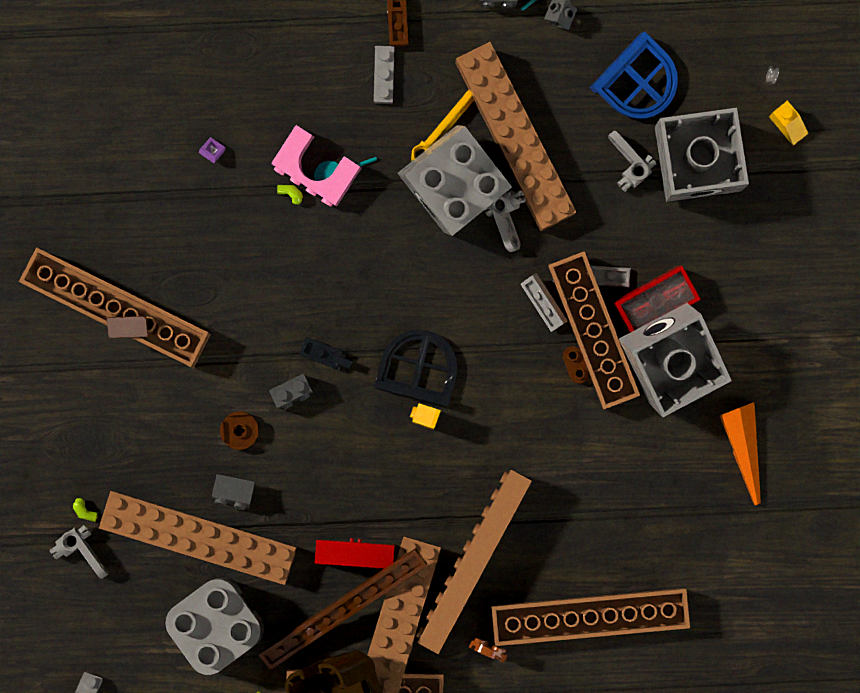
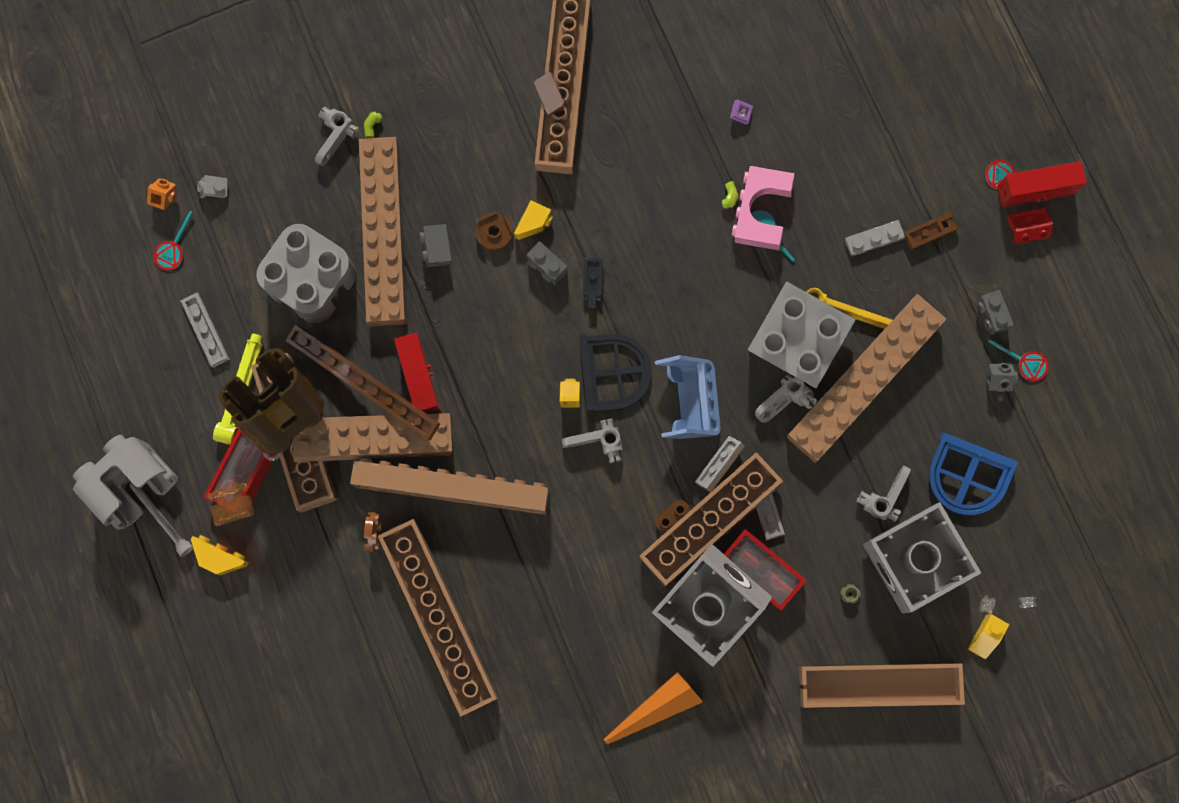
camera: 75 degrees right, 5 degrees down
none -> yellow slope [514,201,553,240]
none -> light grey piece [561,419,623,463]
none -> medium blue windscreen [655,355,721,439]
none -> medium nougat piece [799,664,965,708]
none -> olive plate [841,584,860,604]
none -> clear bush [979,595,996,615]

